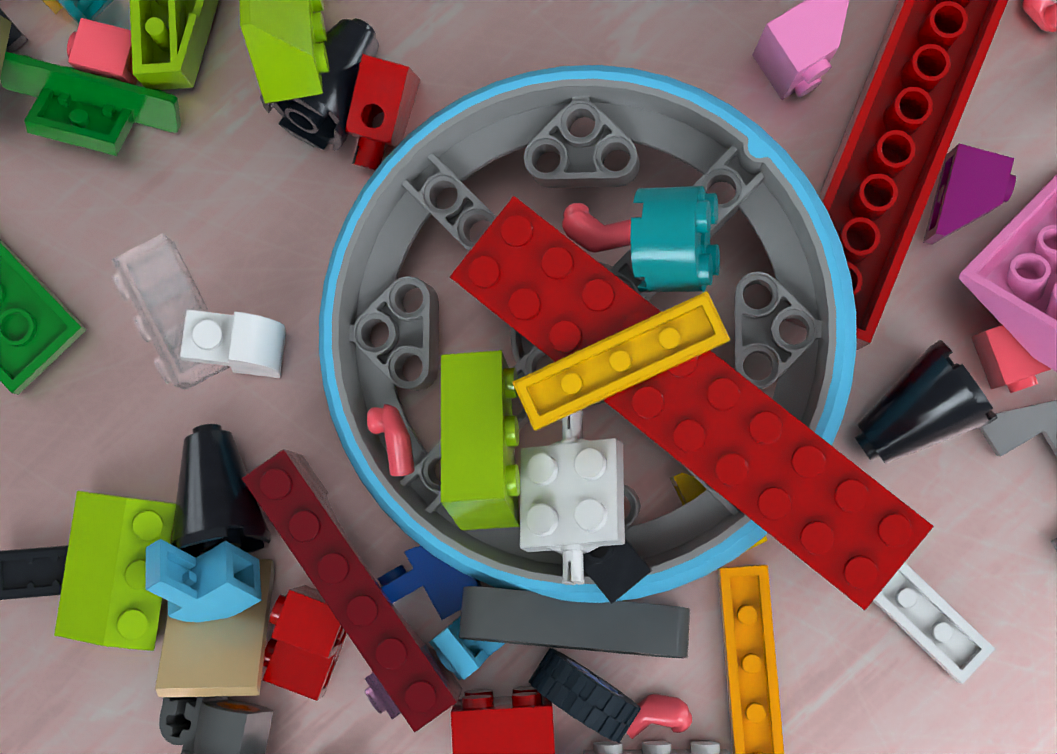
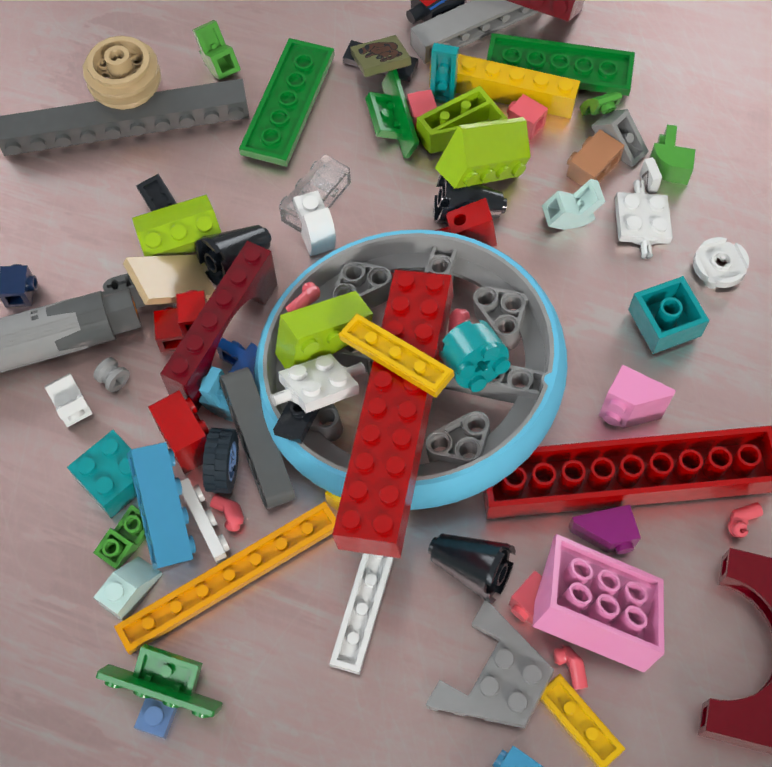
camera: 60 degrees right, 20 degrees down
medium azure brick [146,539,262,622] -> none

